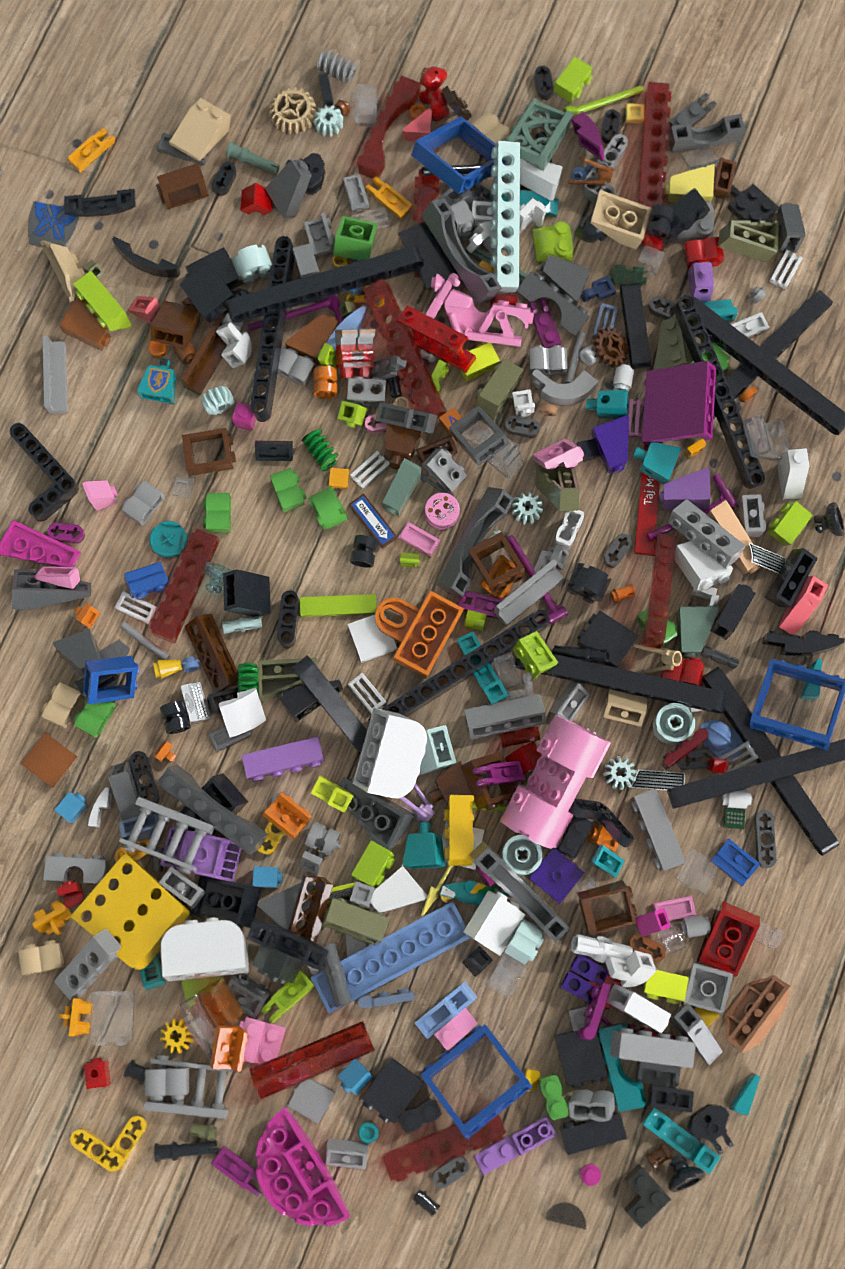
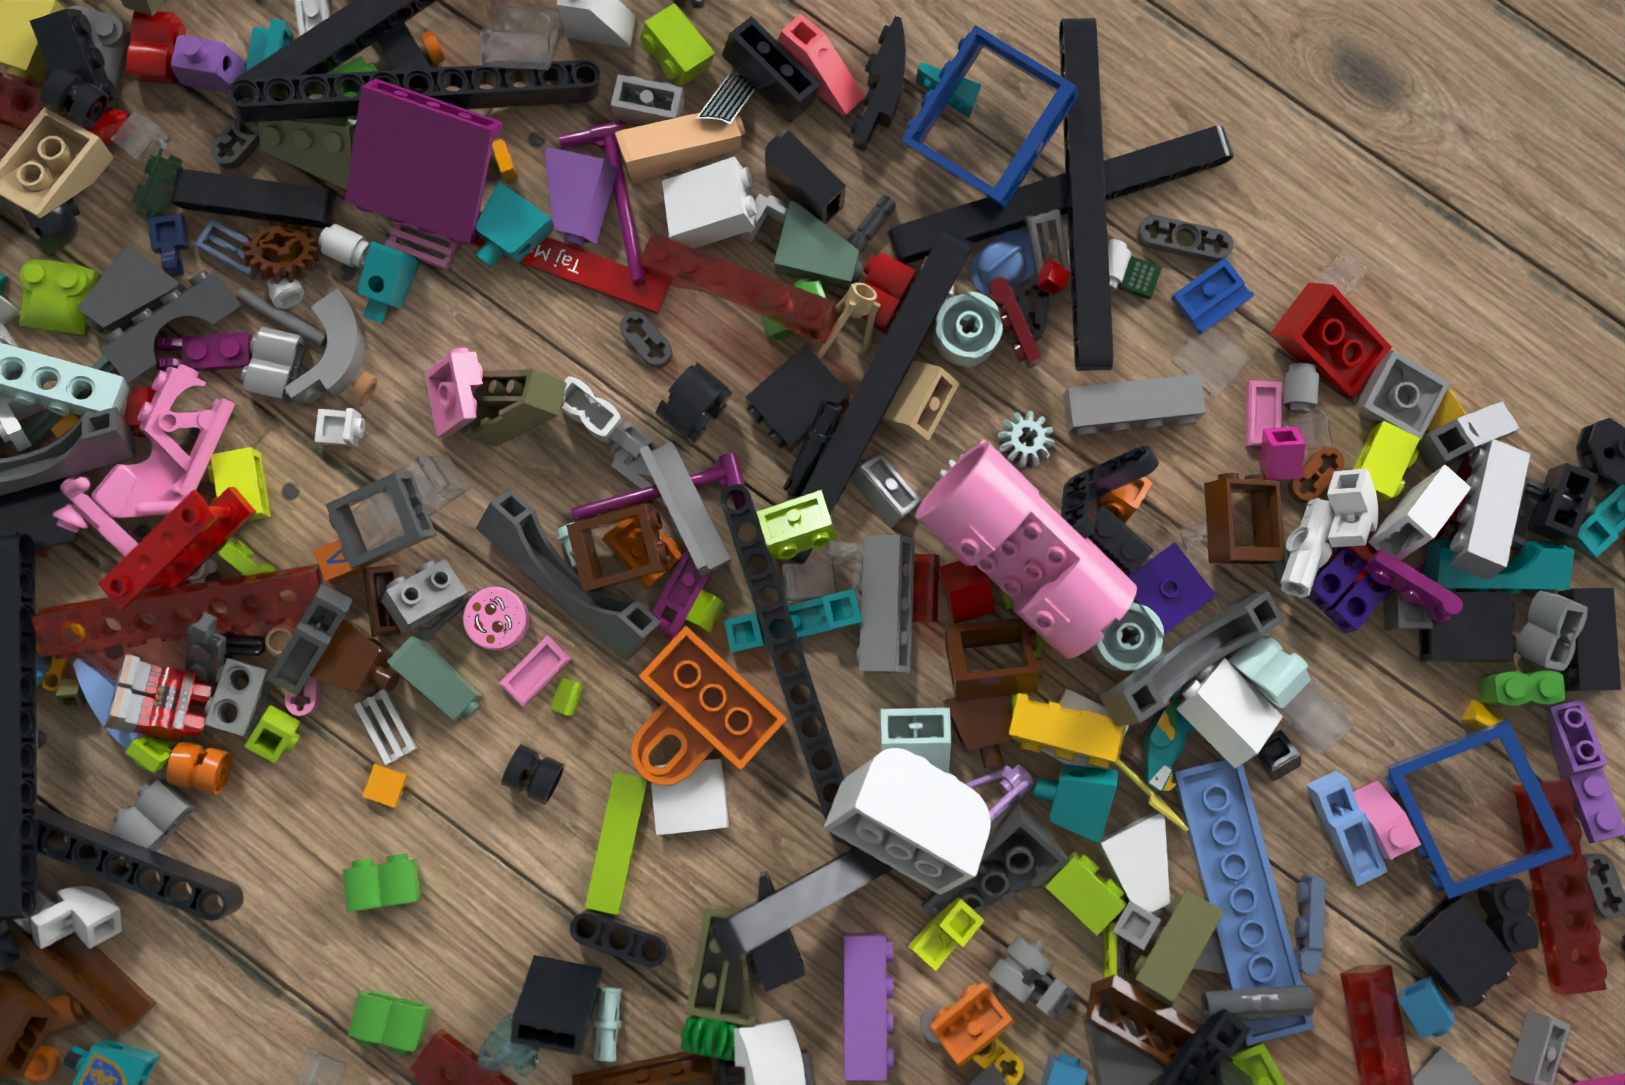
camera: 80 degrees left, 5 degrees up
reddish brown window [182,428,236,476] -> none
light aqua gear [201,386,234,415] -> none
dark pink brick [232,402,256,431] -> none
magenta bar [247,294,344,331] -> none
black plate [255,441,293,461] -> none
dark orange slope [285,314,338,365] -> none
green piece [301,429,339,471] -> none
bright green brick [308,486,348,530] -> none
white tile [347,673,387,715] -> none
tile [349,493,397,549] -> none
teal tile [358,1121,379,1143] -> none
magenta hinge [473,761,525,786] -> none
olive wedge [474,359,524,427] -> none
dark grey beam [505,416,540,438] -> none
light aqua gear [511,492,543,524] -> none
black slope [577,439,601,463] -> none
teal slope [589,844,625,878] -> none
dark purple slope [591,415,629,473] -> none
orange pin [610,584,636,603] -> none
sticker [630,769,685,790] -> none
light grey brick [668,499,745,569] -> none
nougat wedge [725,975,791,1053] -> none
teal slope [729,1073,760,1116] -> none

